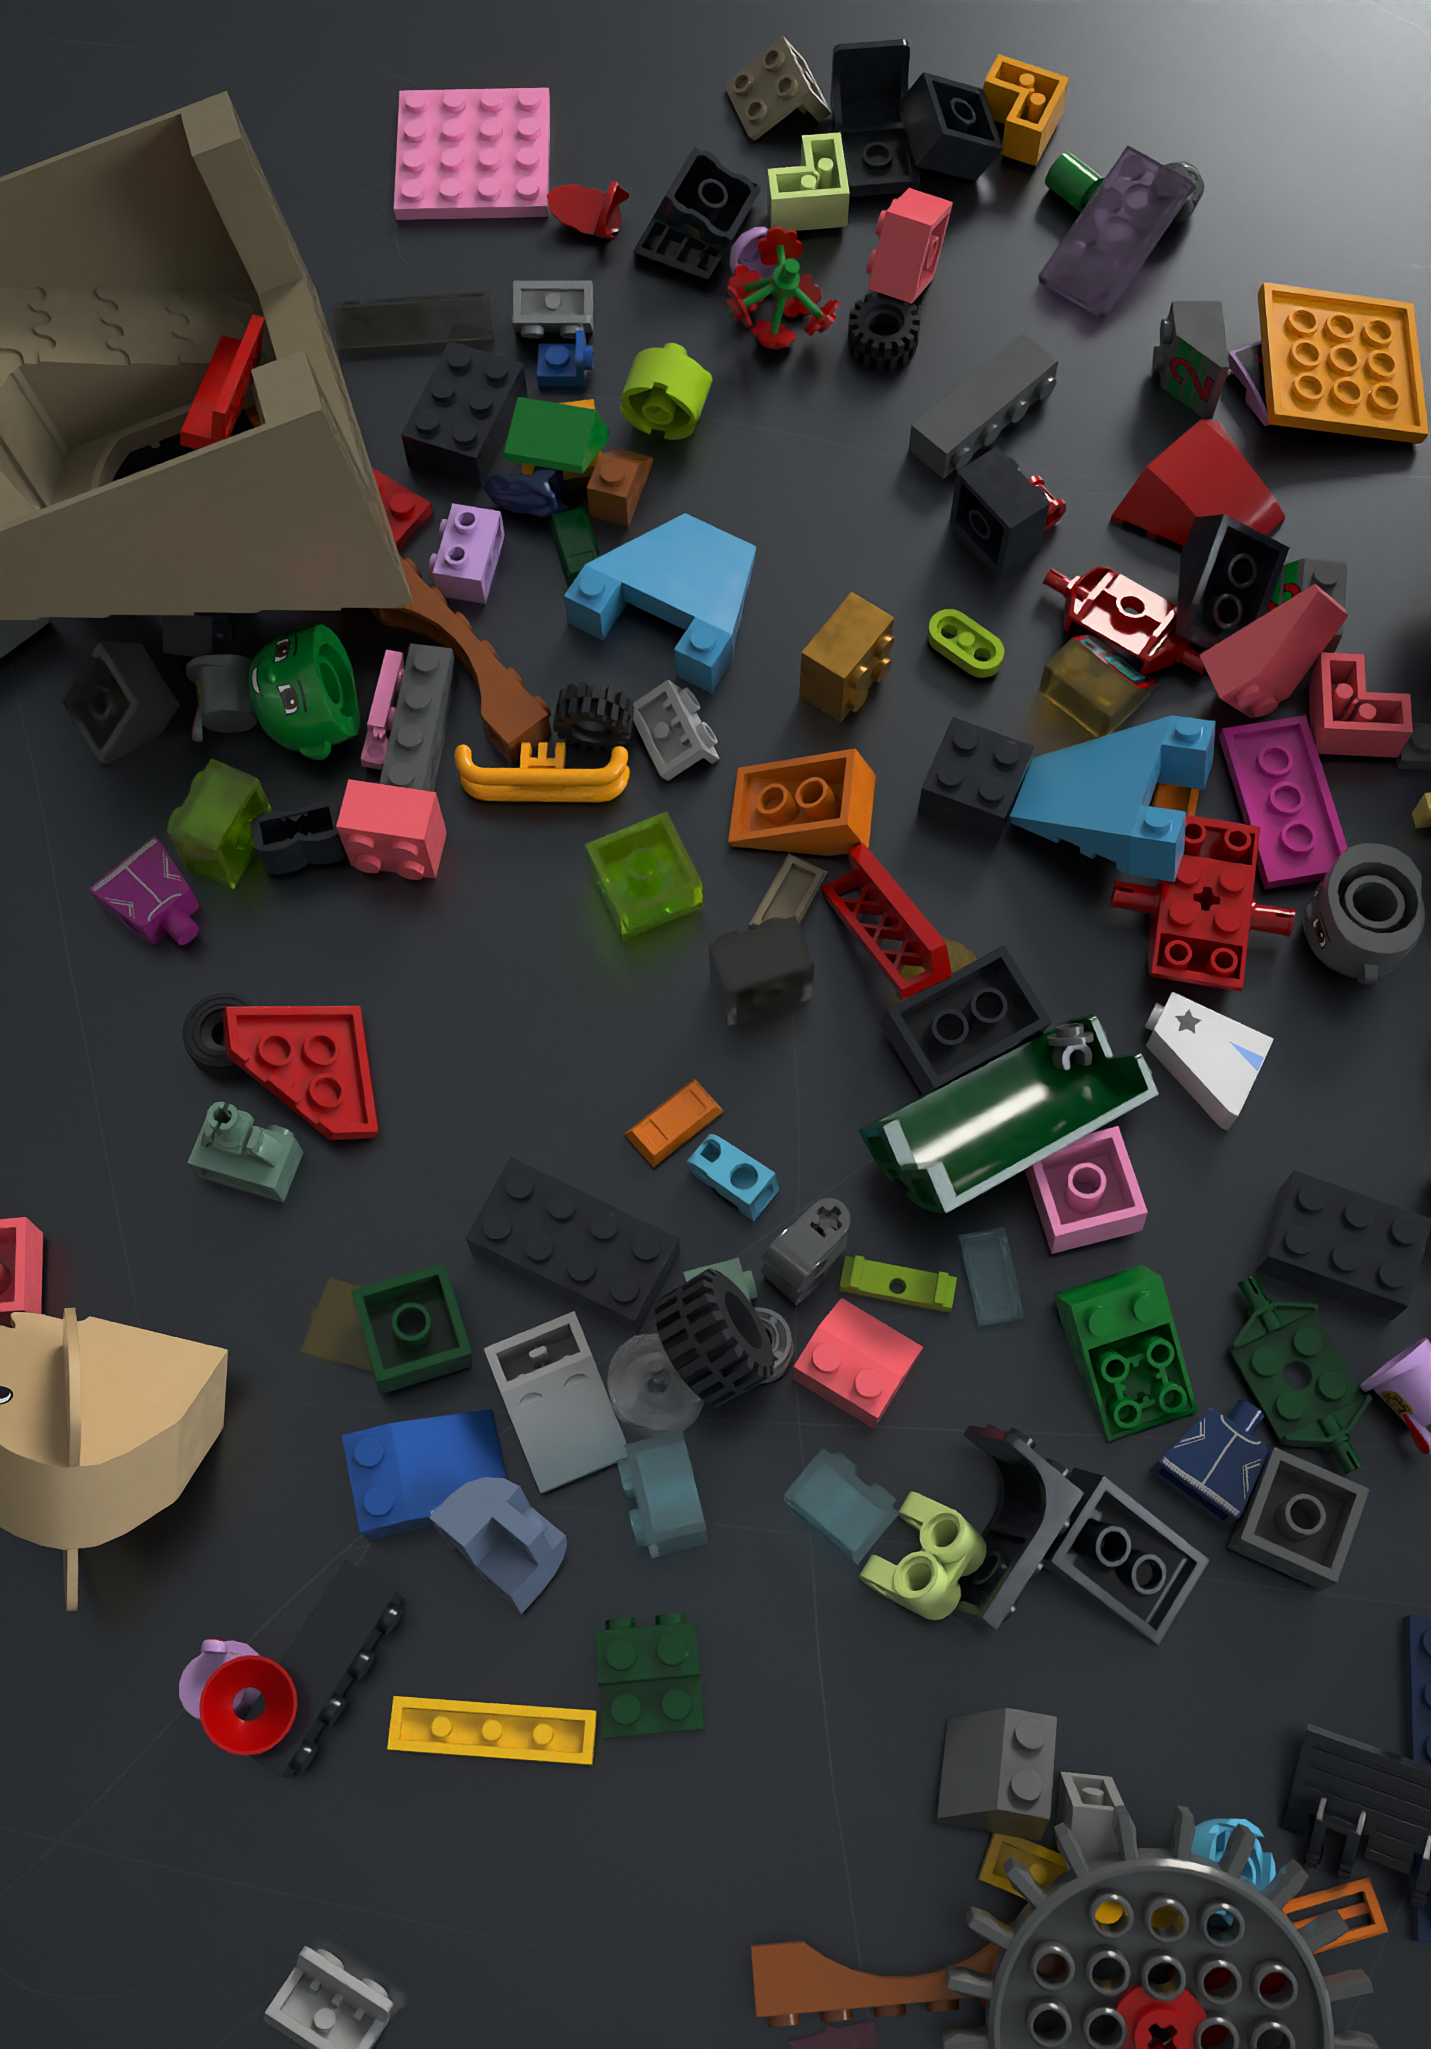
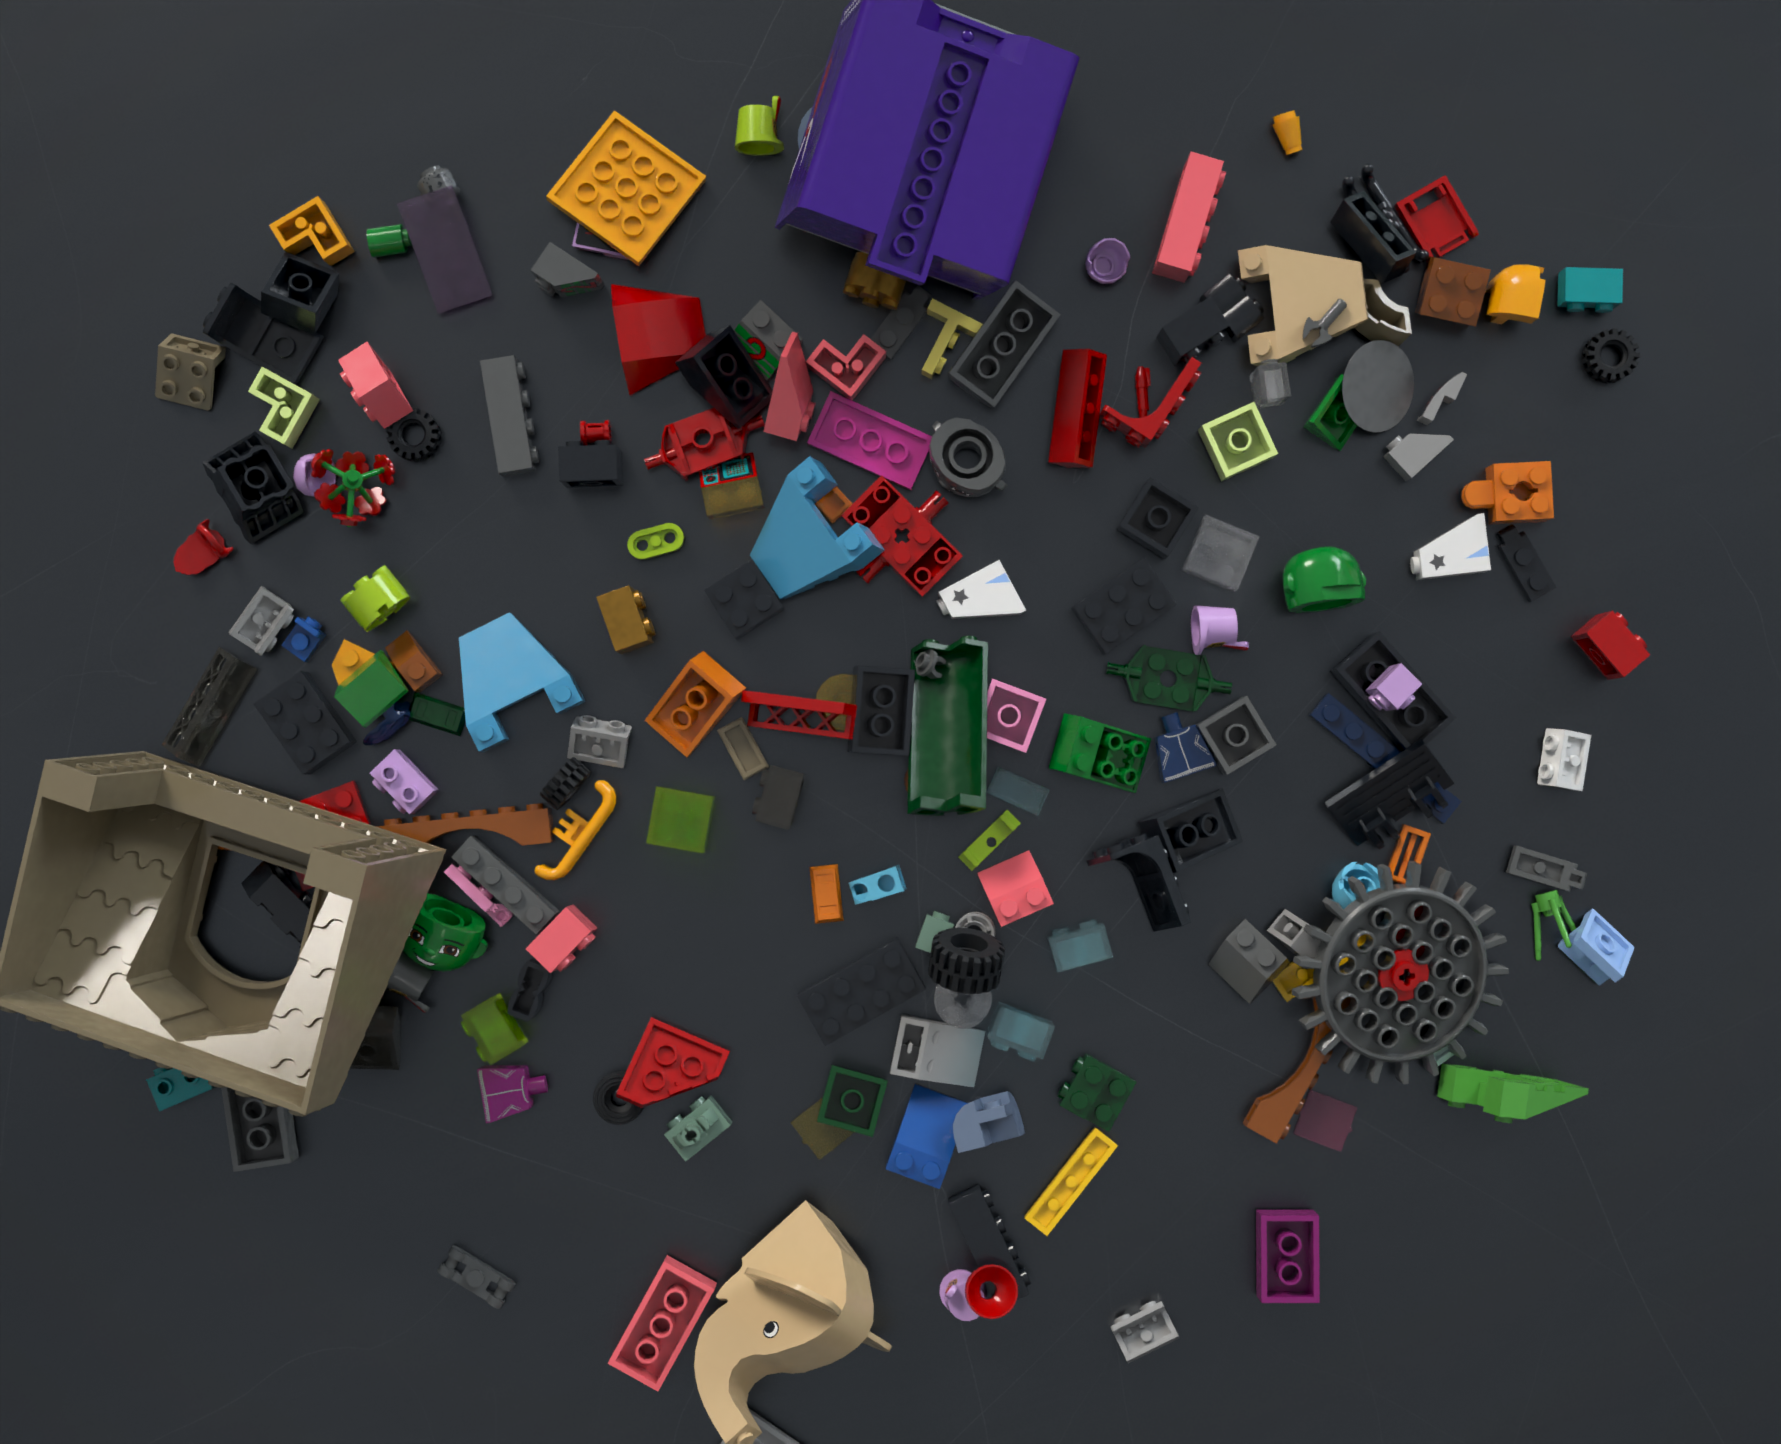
camera: 55 degrees left, 20 degrees up
red fence [180,314,265,450] -> none
bright pink plate [394,88,550,220] -> none
dark grey piece [761,1198,851,1305] -> none
yellowish green piece [859,1491,986,1620] -> none

